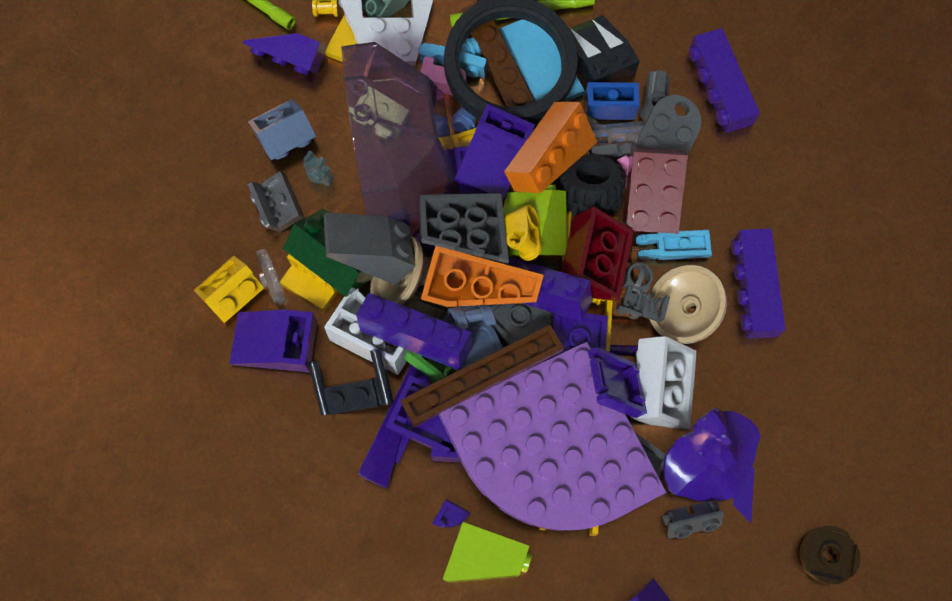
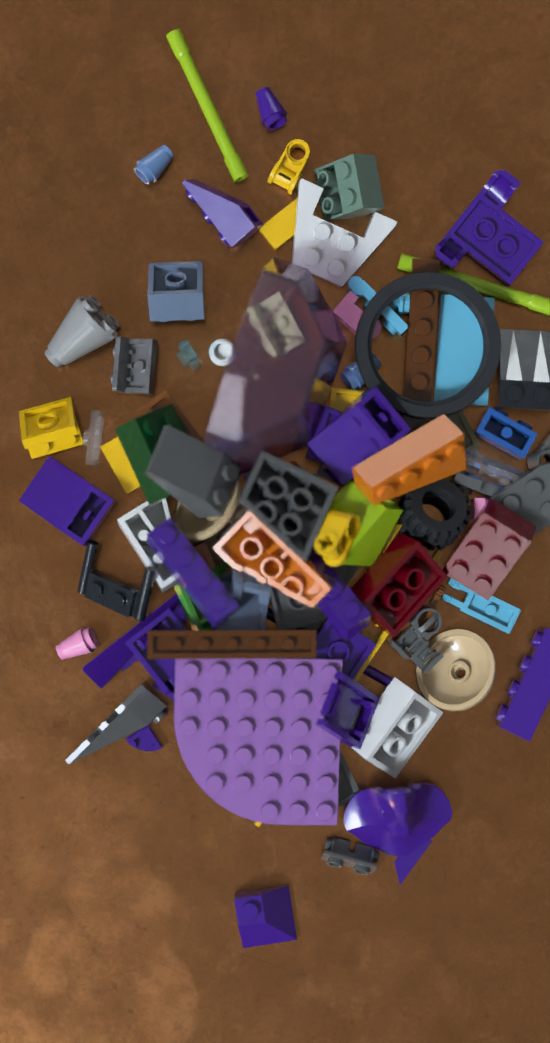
camera: 30 degrees right, 15 degrees up
lime slope [443,522,532,583] -> none
dark brown plate [800,526,860,585] -> none
none -> light grey cone [44,294,120,368]
none -> bright pink cone [56,627,99,660]
none -> dark grey wedge [65,681,168,764]
none -> medium blue cone [134,145,174,185]
none -> white plate [209,339,236,366]

